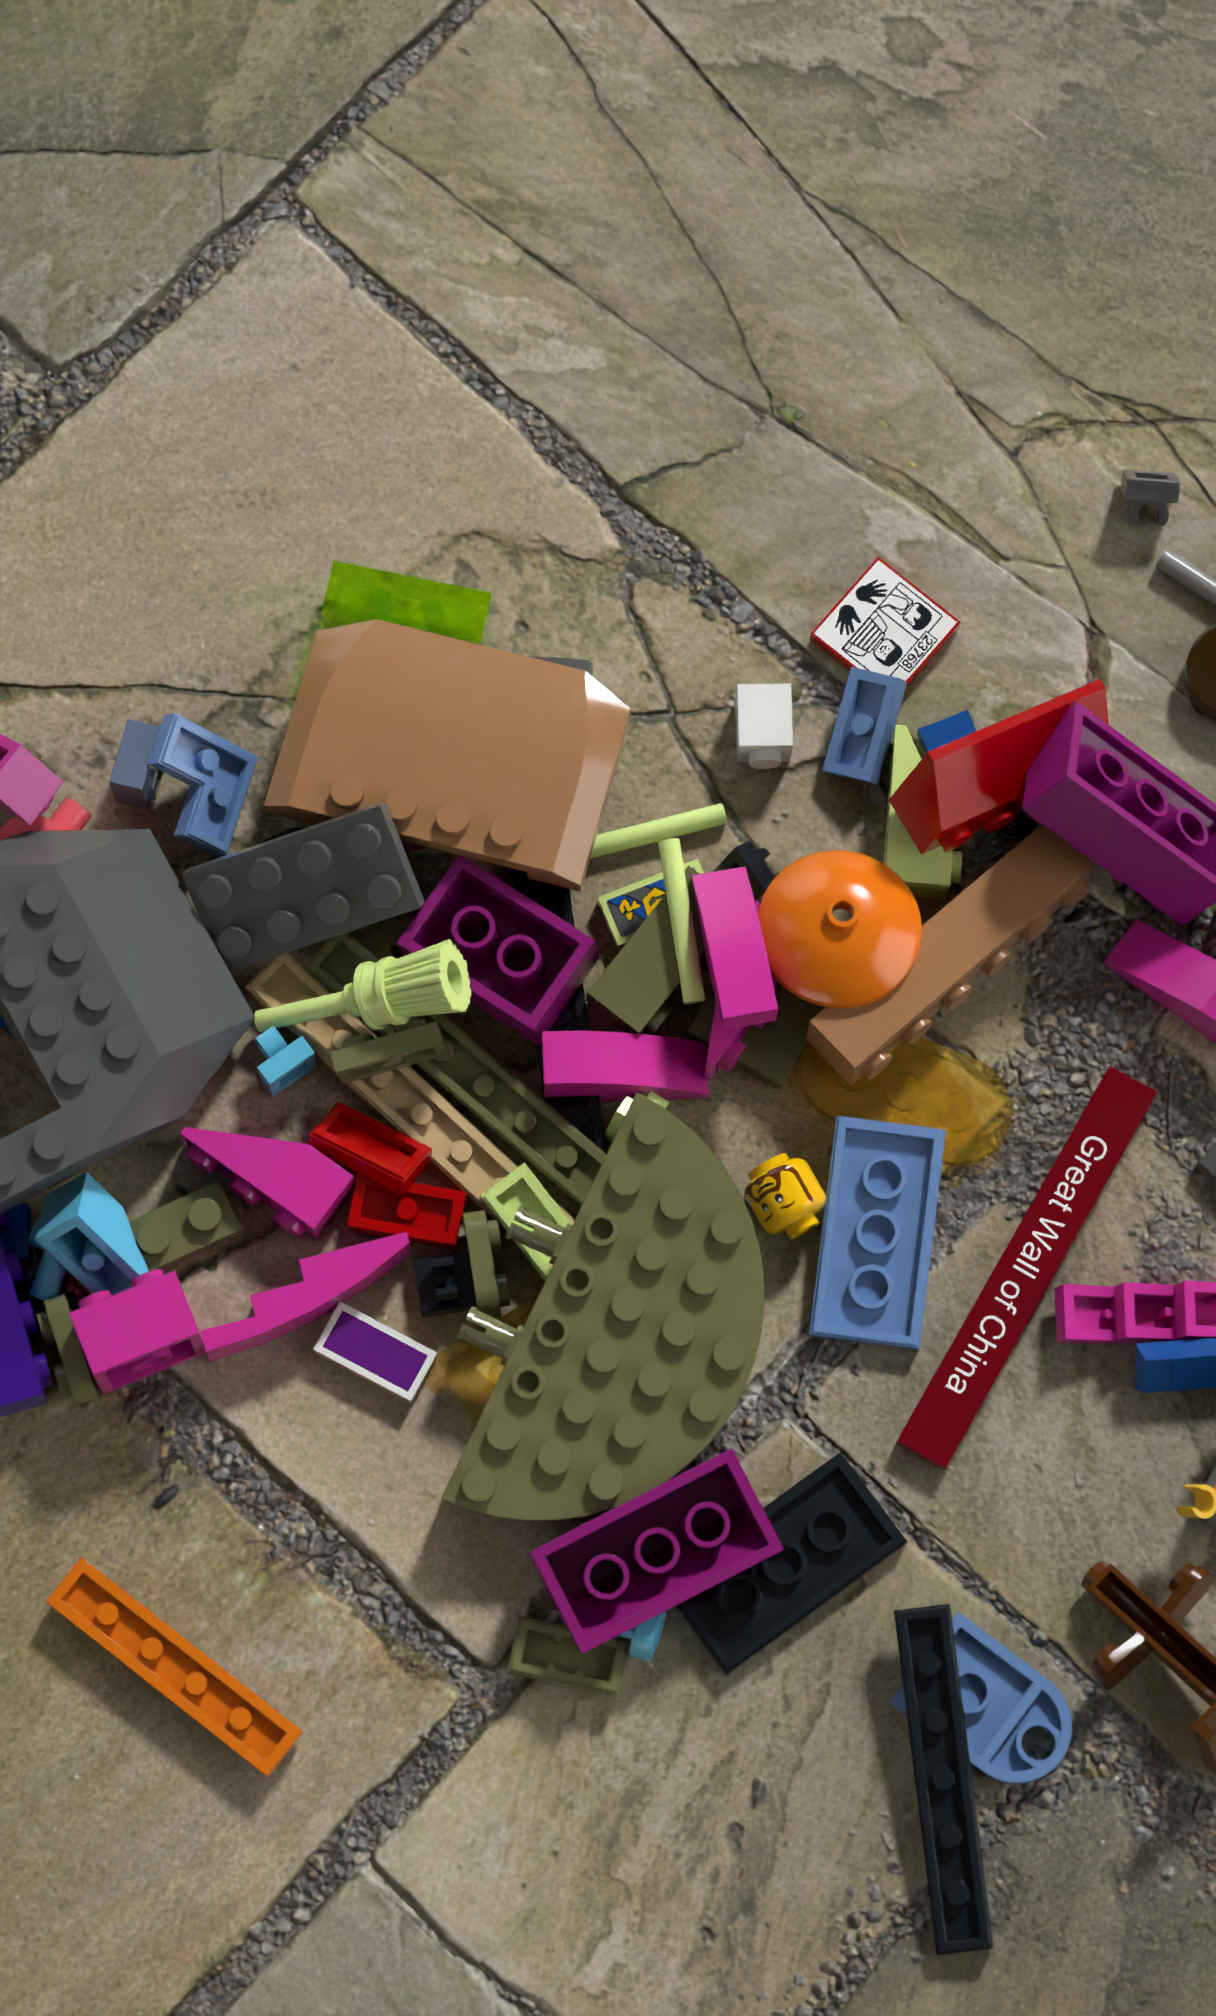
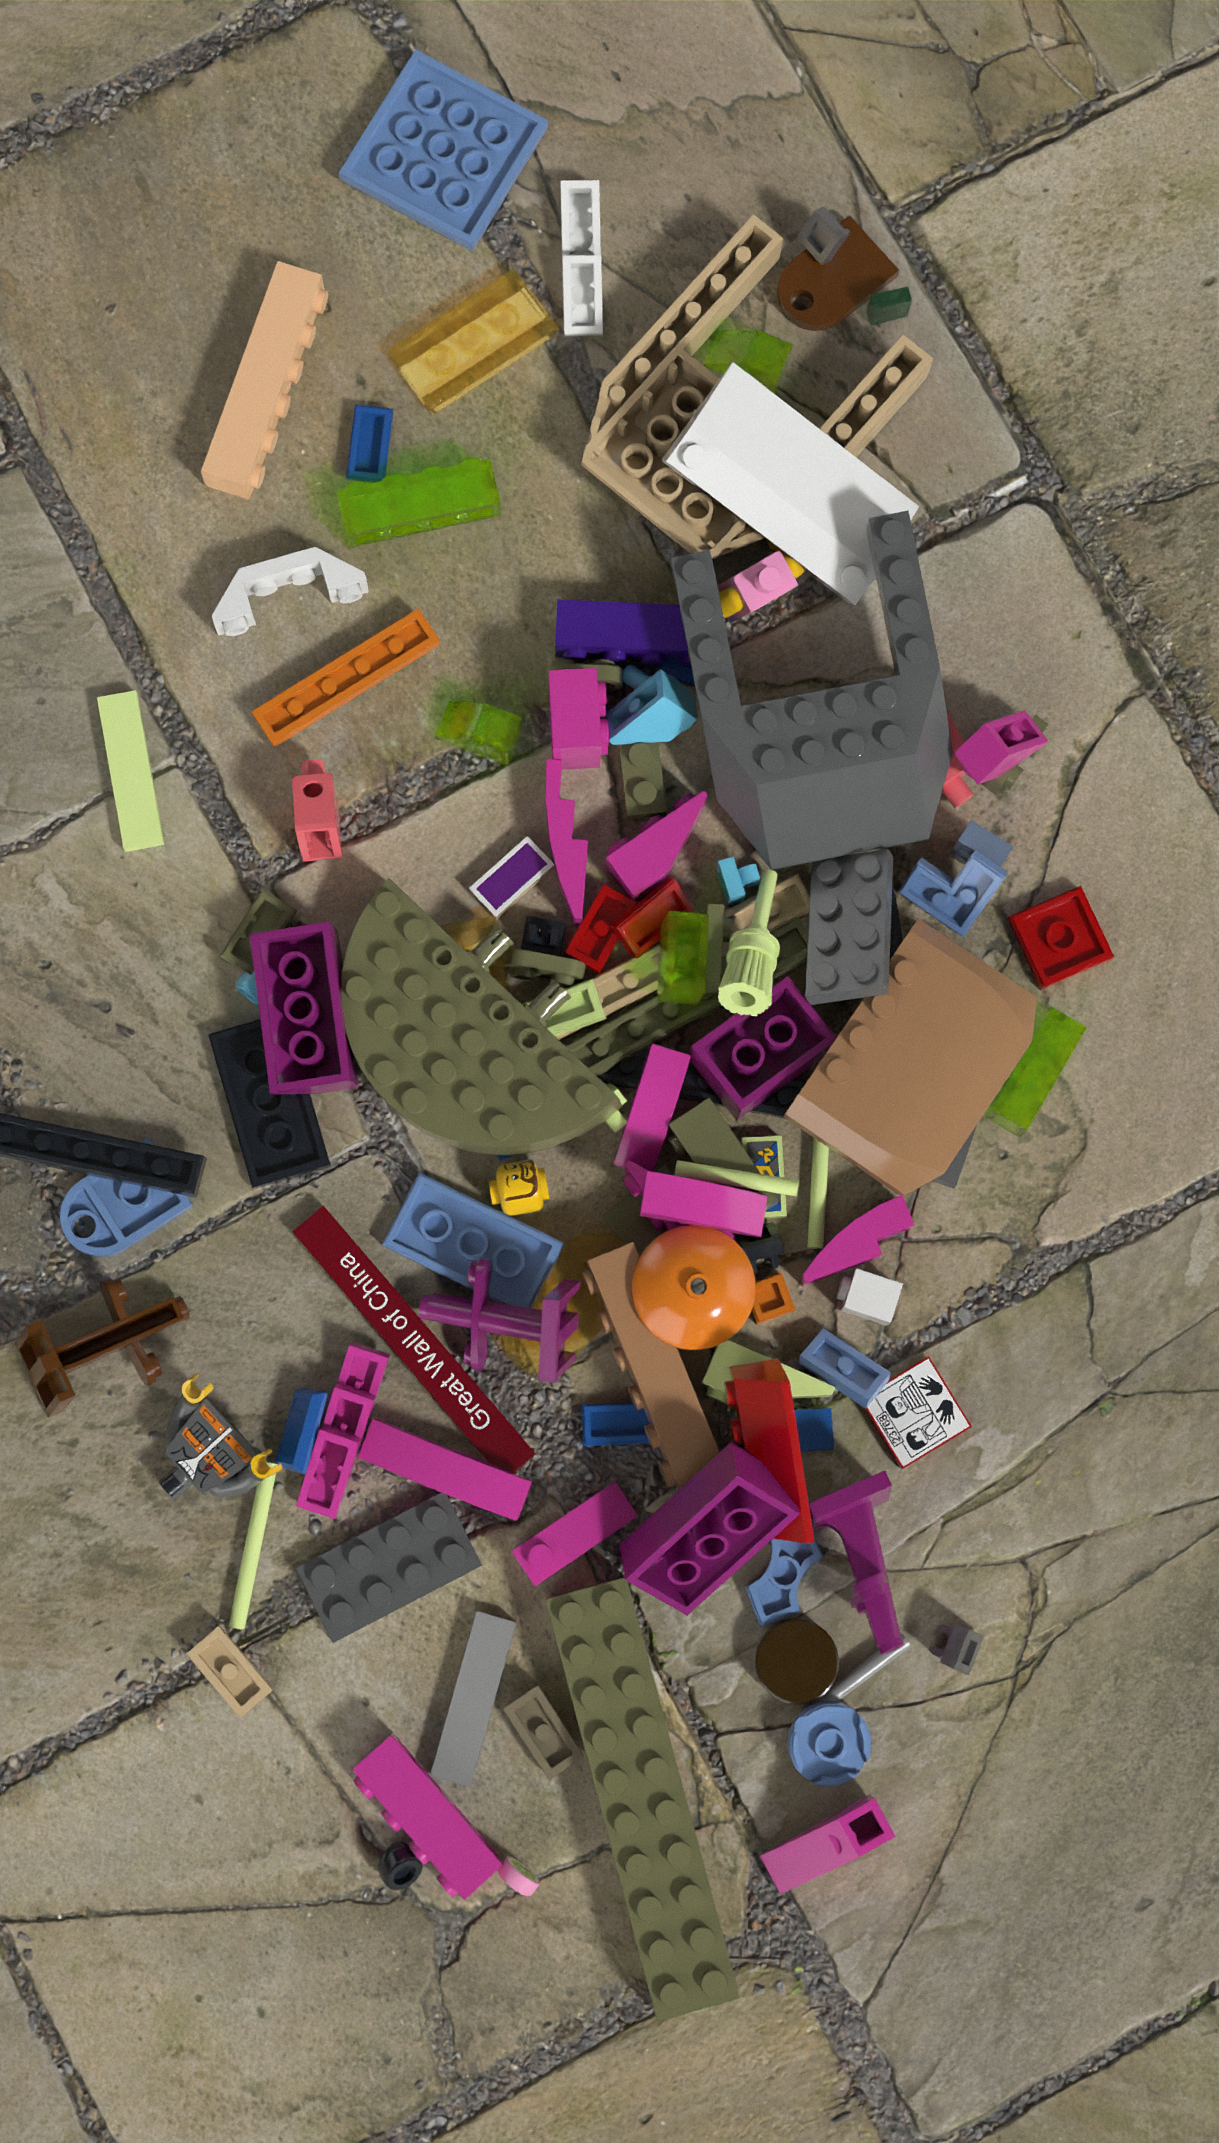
camera: 105 degrees right, 5 degrees up
none -> yellowish green tile [97,690,165,852]
none -> white slope [212,547,369,636]
none -> coral torso [292,759,343,862]
none -> dark pink slope [358,1419,532,1521]
none -> magenta piece [419,1258,581,1382]
none -> clear neon green slope [434,701,522,766]
none -> blue tile [582,1402,649,1446]
none -> clear neon green brick [657,910,709,1005]
none -> medium blue tile [745,1533,823,1627]
none -> orange tile [751,1272,795,1325]
none -> dark pink slope [799,1196,914,1286]
none -> magenta piece [809,1470,904,1655]
none -> red tile [1007,886,1114,991]

